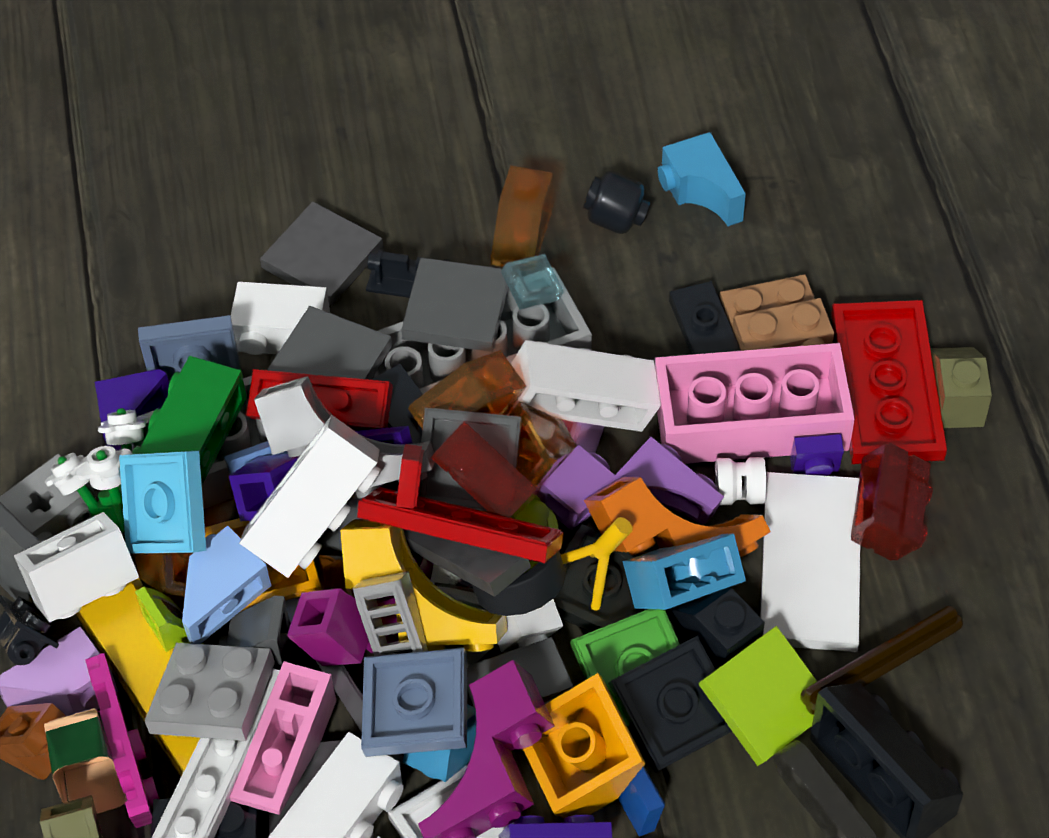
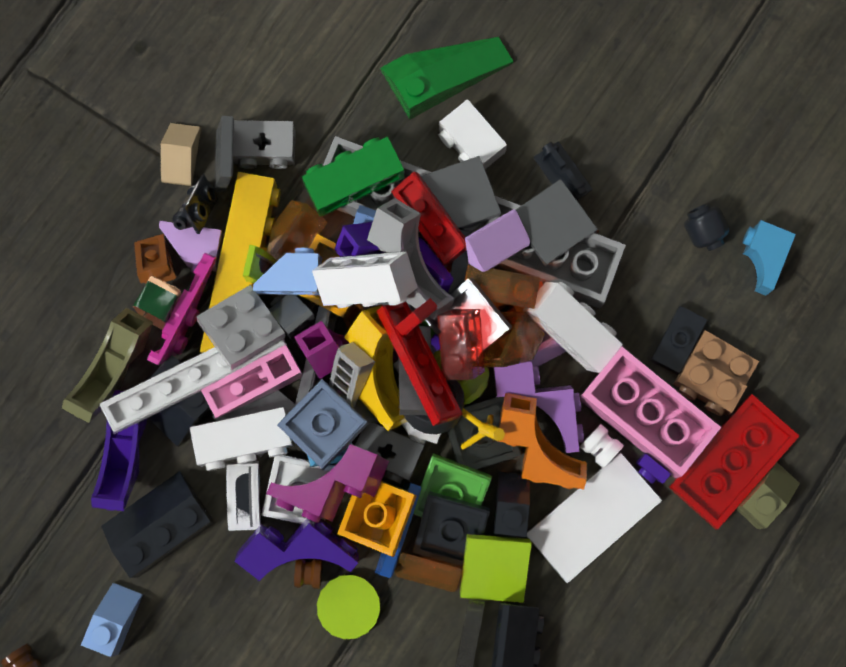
camera: 40 degrees right, 25 degrees up
white brick [14,512,139,622] -> none
white plant [45,408,148,532] -> none
dark purple slope [95,369,169,451] -> none
medium azure tile [119,451,206,553] -> none
sand blue tile [138,315,242,383] -> none
flat silver tile [260,201,383,306] -> none
clear orange slope [490,165,553,272] -> none
clear light blue tile [501,254,564,310] -> none
dark azure arch [623,534,746,610] -> none
dark brown axle [800,606,963,715] -> none
clear red brick [850,443,933,561] -> none
none -> green wedge [380,37,514,120]
none -> clear orange slope [395,552,462,592]
none -> lavender slope [465,209,530,272]

